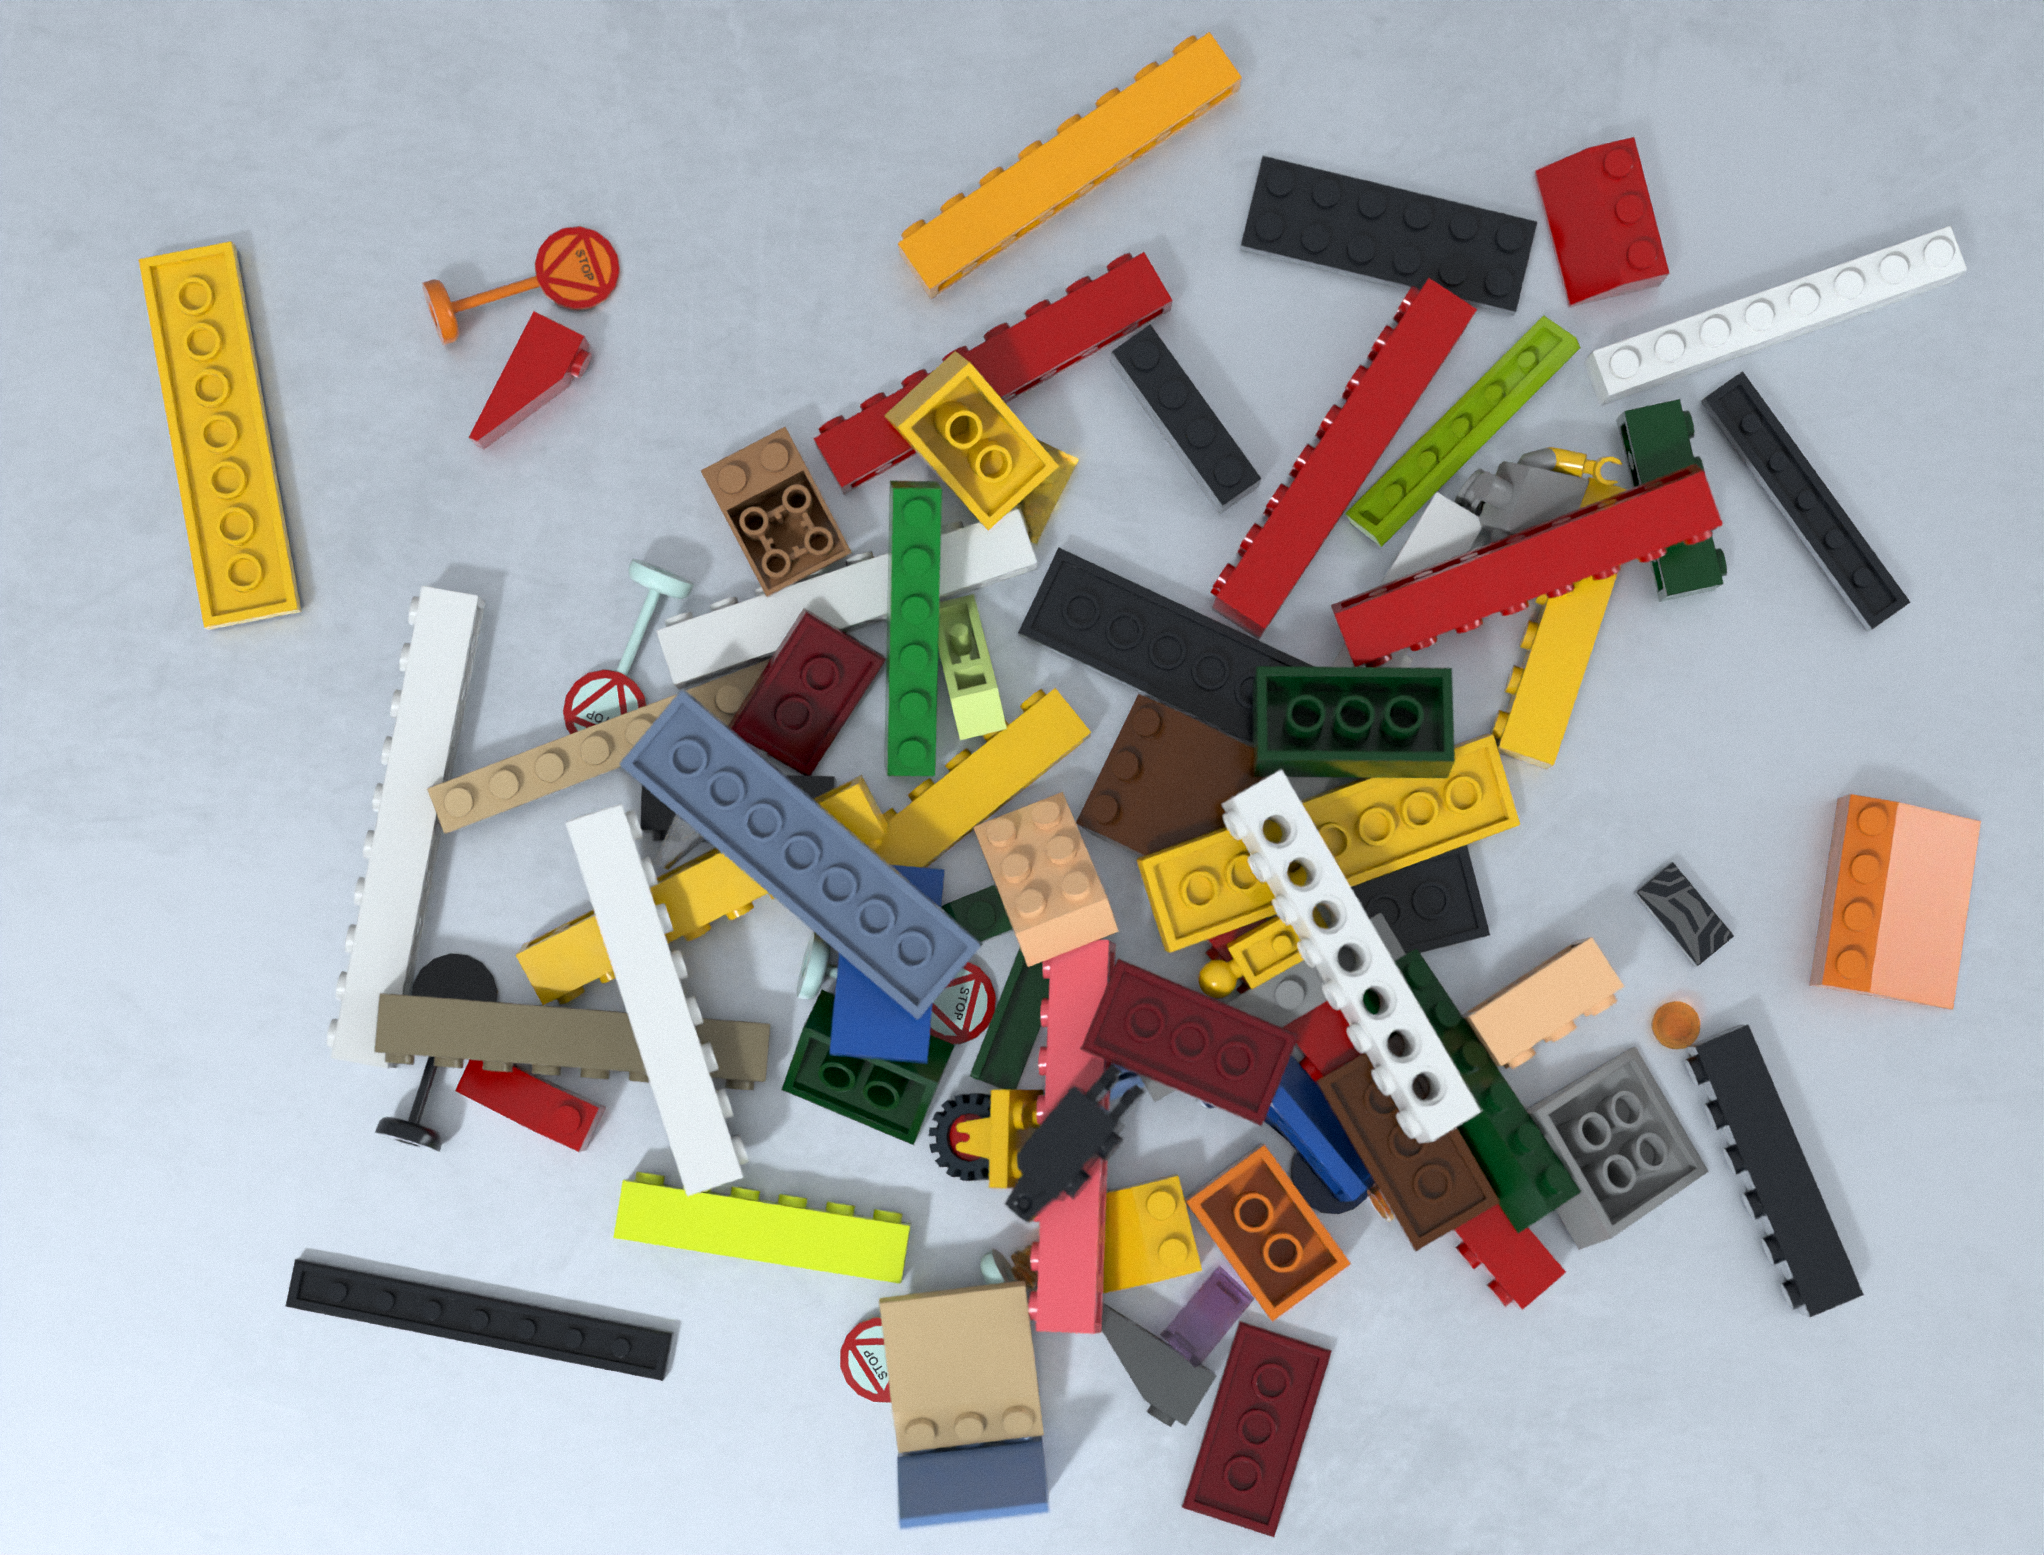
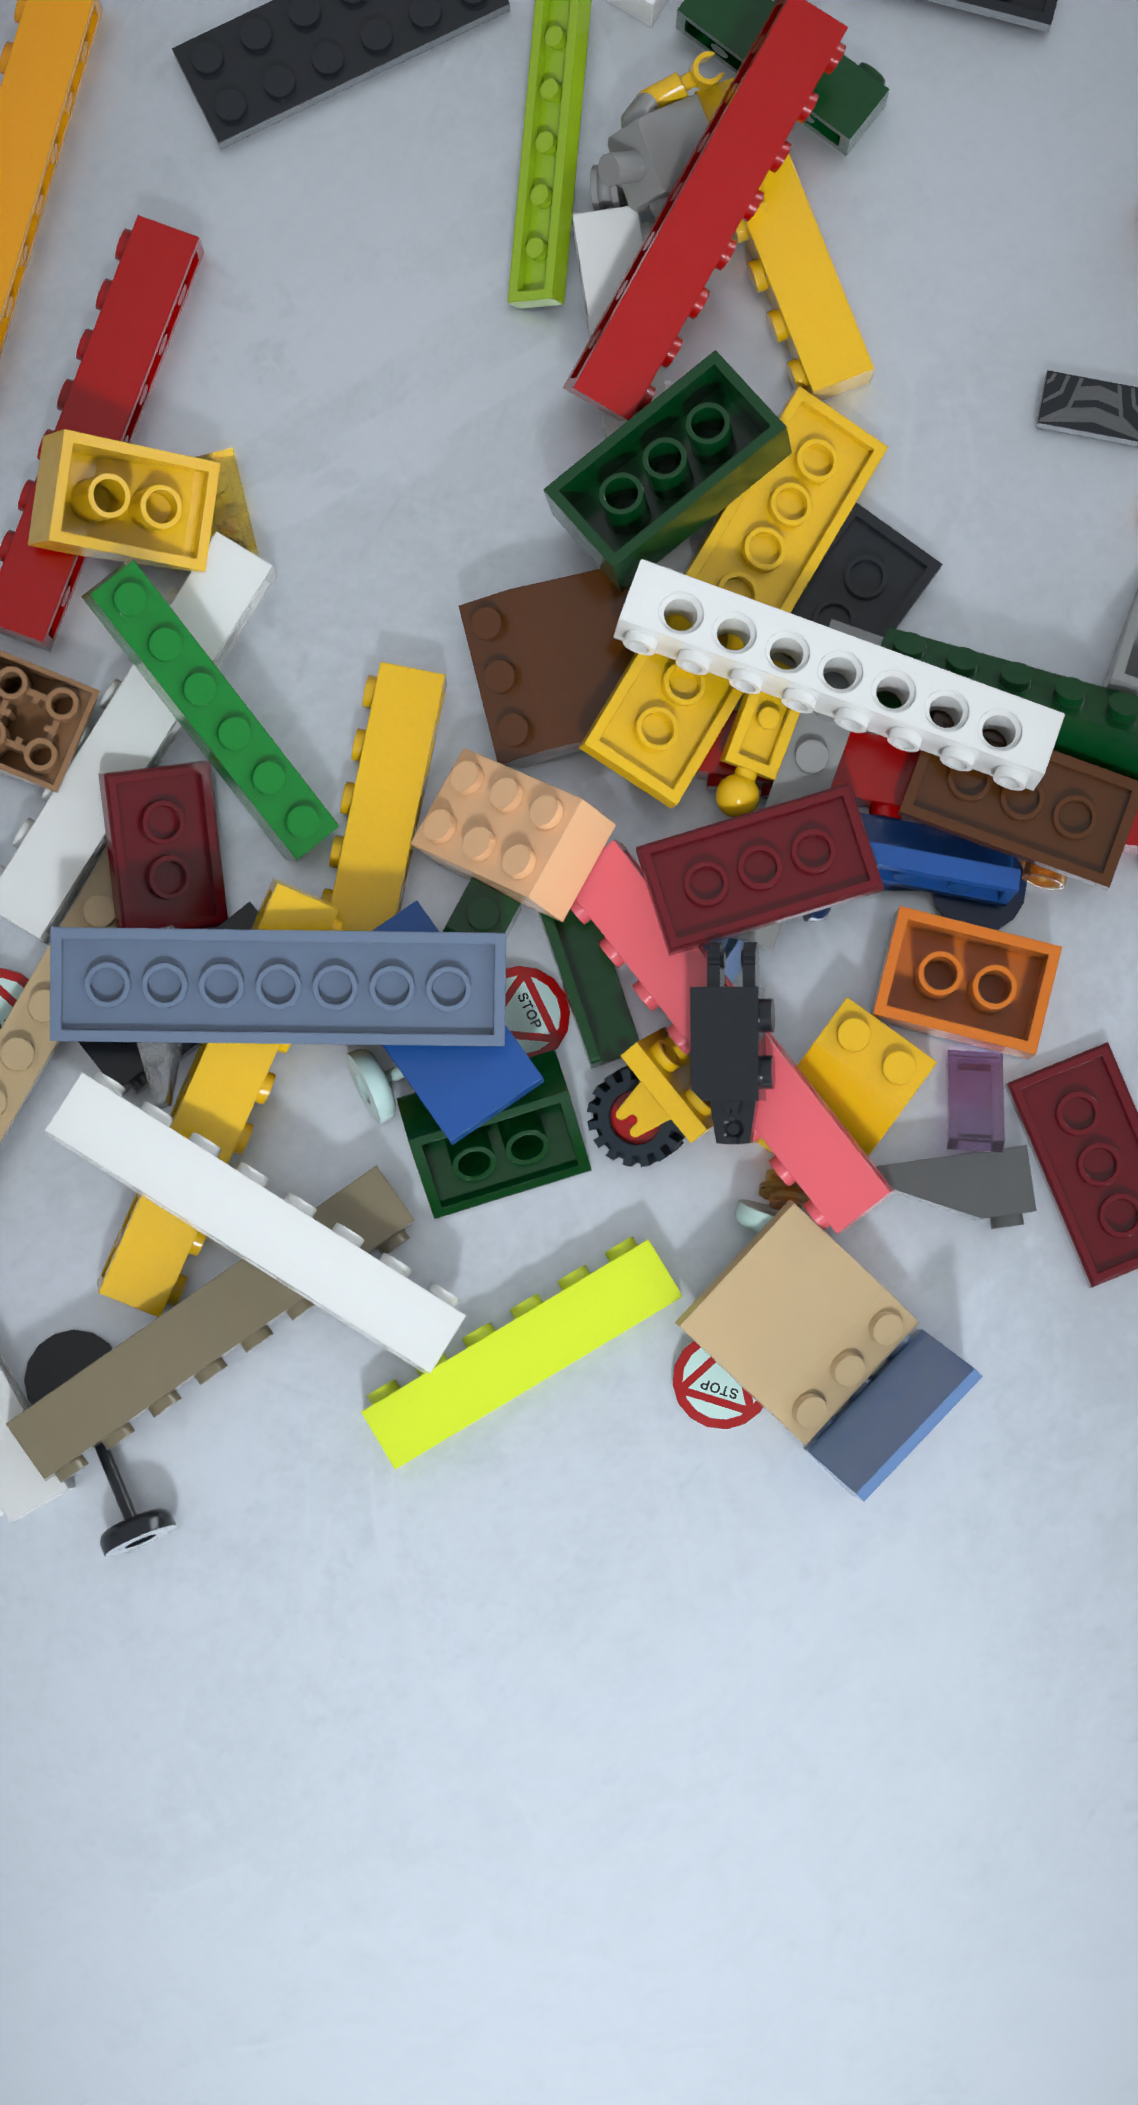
camera: 40 degrees left, 0 degrees up
black tile [285,1258,674,1381] -> none
red slope [455,1060,606,1152] -> none
yellowish green slope [938,594,1007,740] -> none
black plate [1018,547,1315,745] -> none
black brick [1110,324,1262,515] -> none
red brick [1210,278,1477,640] -> none
light nougat brick [1462,937,1624,1069] -> none

